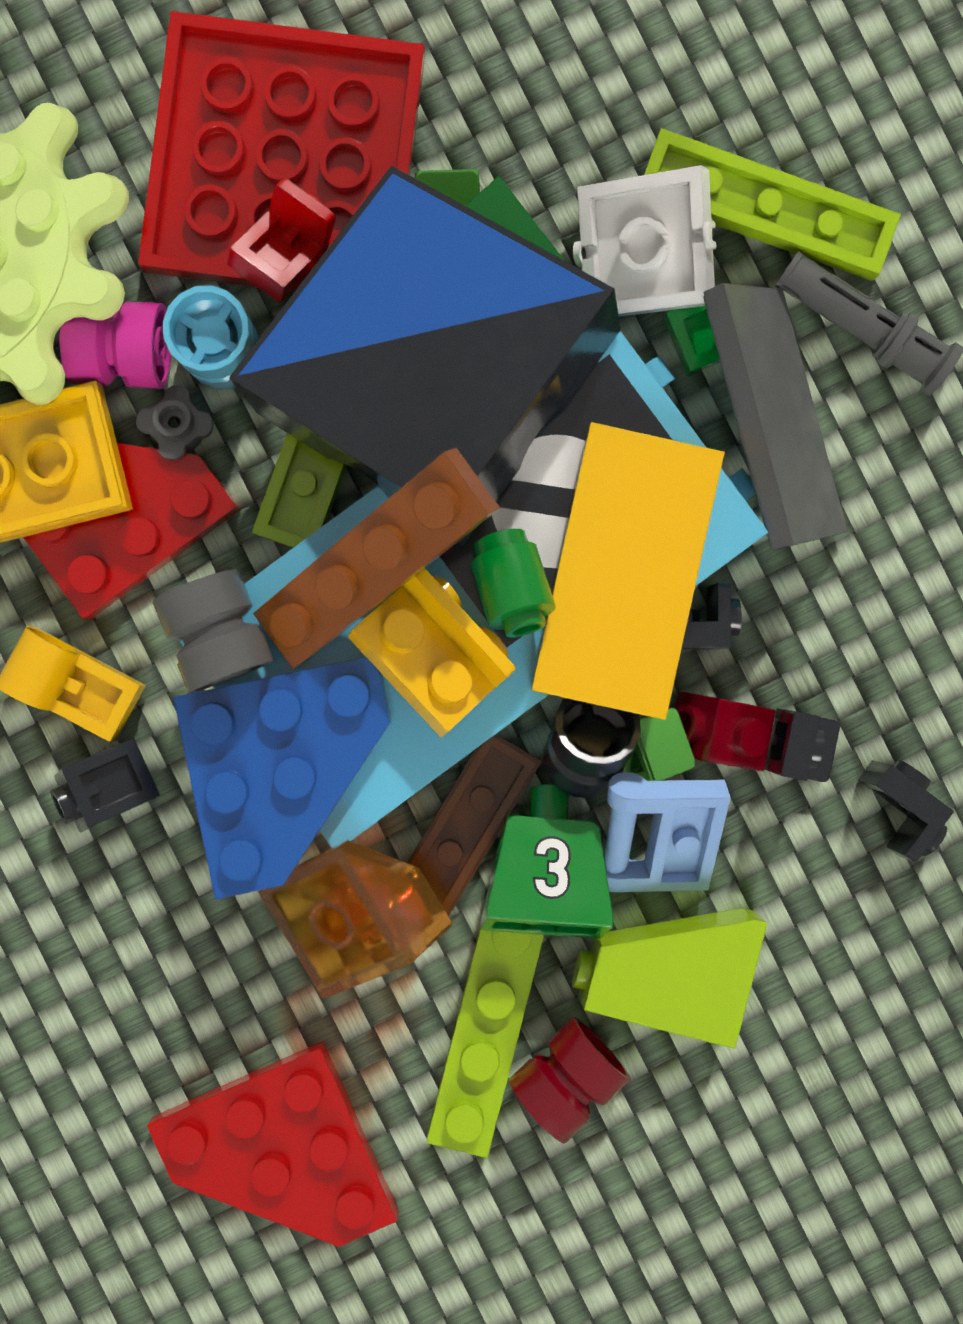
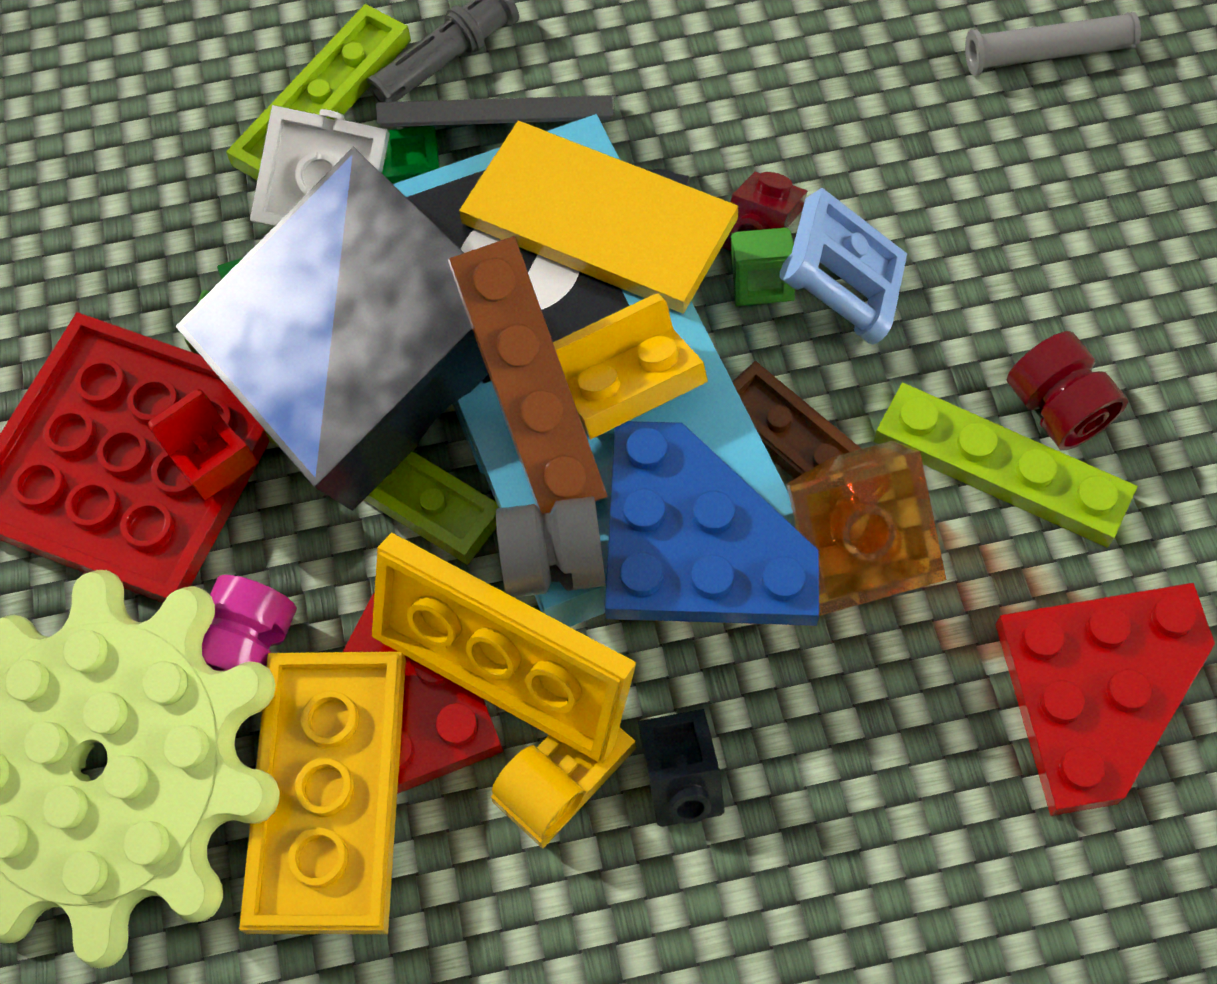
camera: 70 degrees left, 25 degrees down
dark grey plate [136,385,214,461] -> none
medium azure wheel [163,285,260,390] -> none
green brick [471,529,556,638] -> none
green torso [480,785,613,939] -> none
black wheel [543,698,641,798] -> none
lime slope [572,908,768,1049] -> none
black bracket [764,708,840,782] -> none
black bracket [858,760,954,863] -> none
none -> yellow tile [372,533,636,763]

